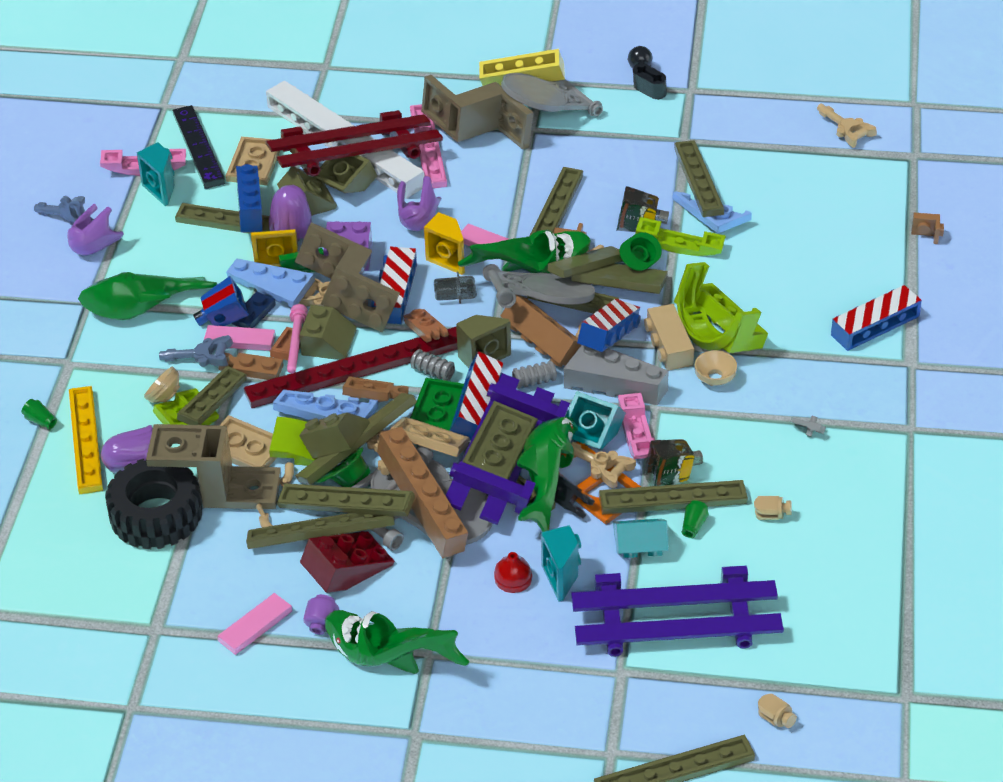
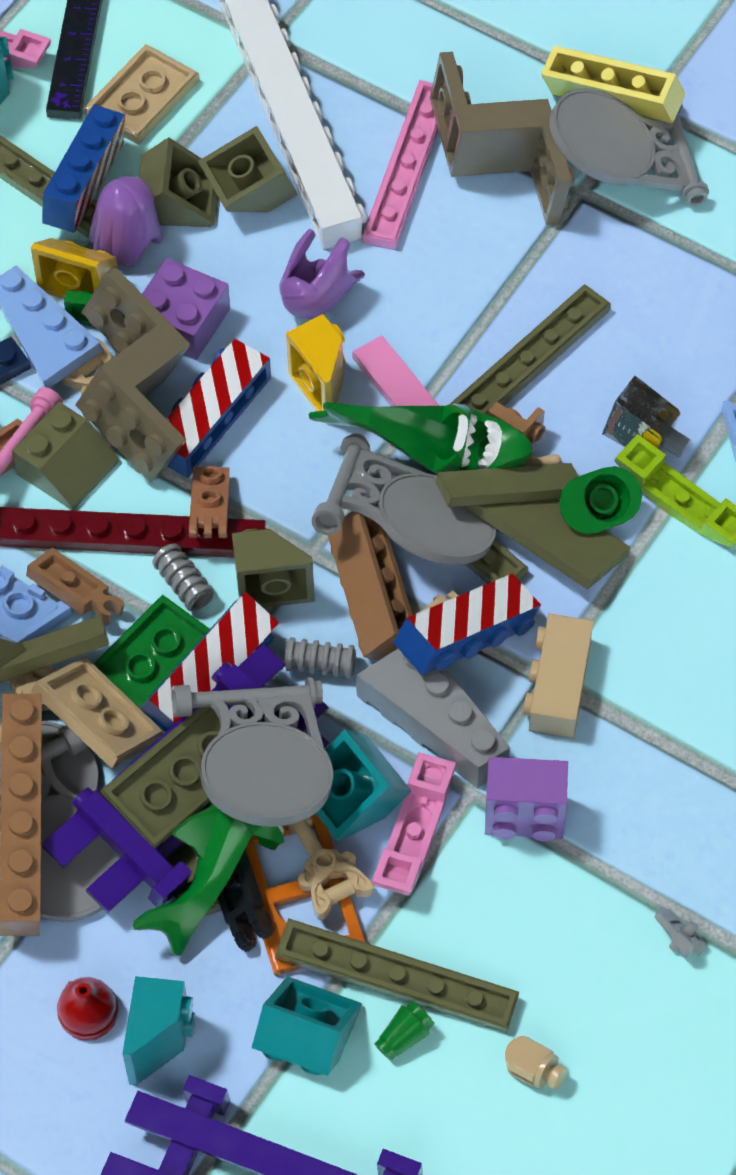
camera: 25 degrees right, 15 degrees up
dark red fence [266,110,443,176] -> none
clear smoke arm [433,272,477,304] -> none
clear smoke torso [644,439,703,486] -> none
lime piece [674,262,769,353] -> none
tan piece [694,350,737,386] -> none
none -> light grey piece [171,677,333,827]
none -> medium lavender brick [484,757,568,841]

